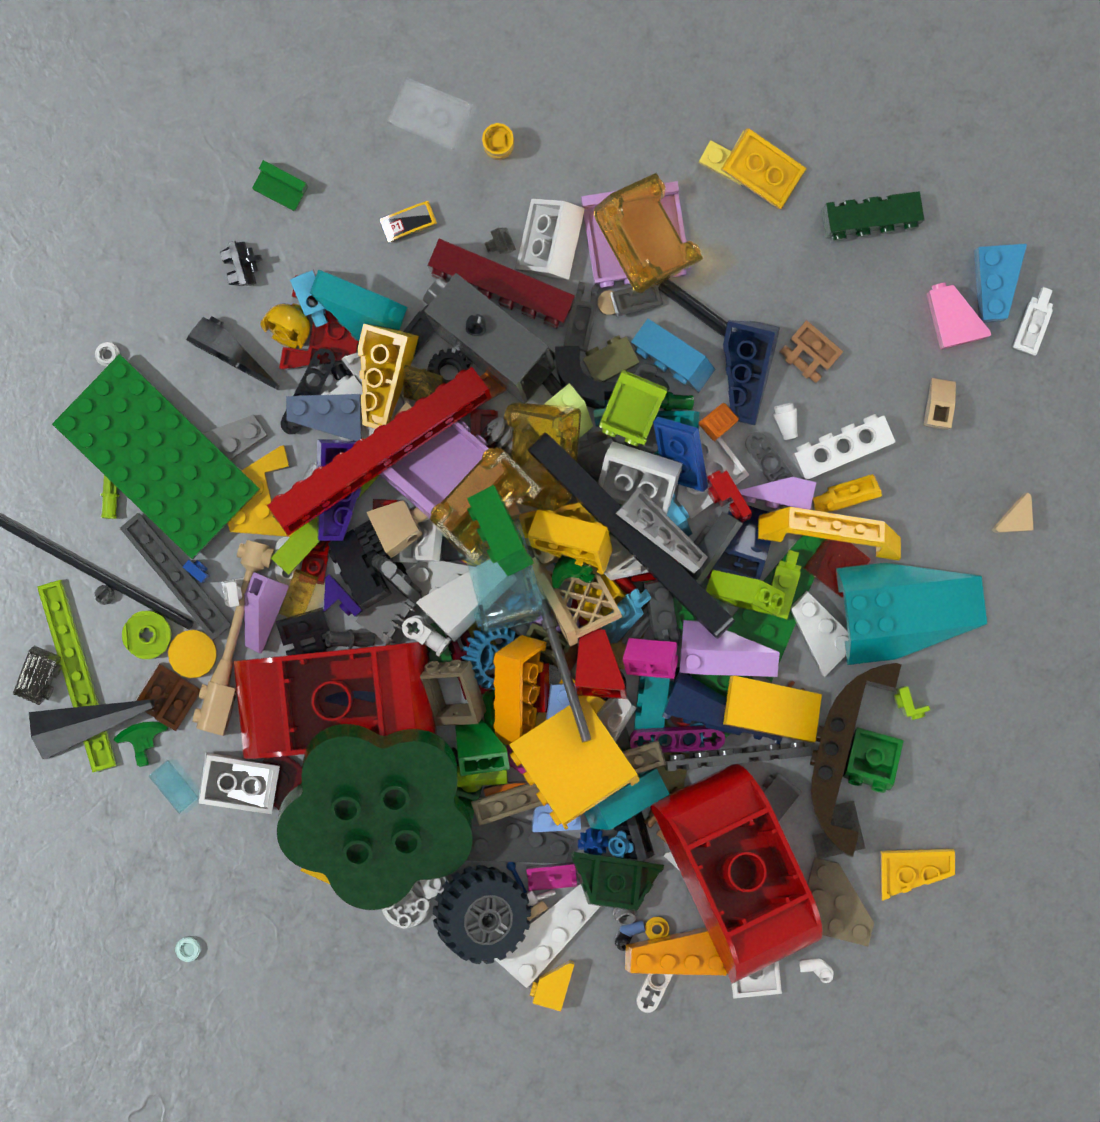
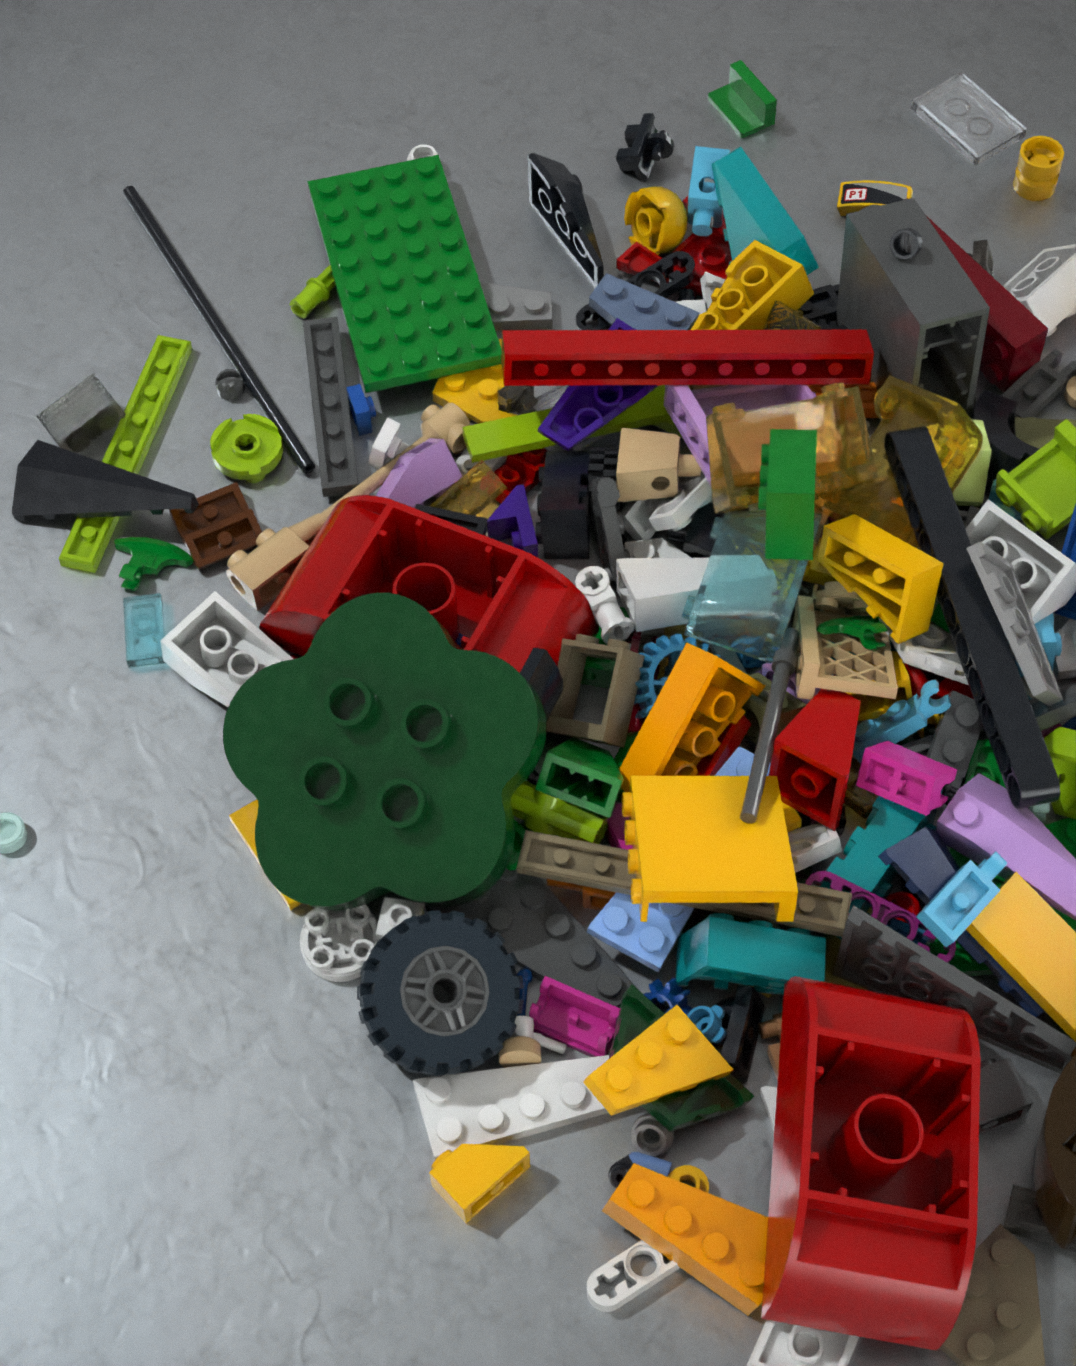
camera: 30 degrees right, 30 degrees down
yellow tile [168,630,217,678] -> none
none -> black slope [520,648,564,722]
none -> yellow wing [583,1005,734,1116]
none -> medium azure plate [916,851,1007,947]

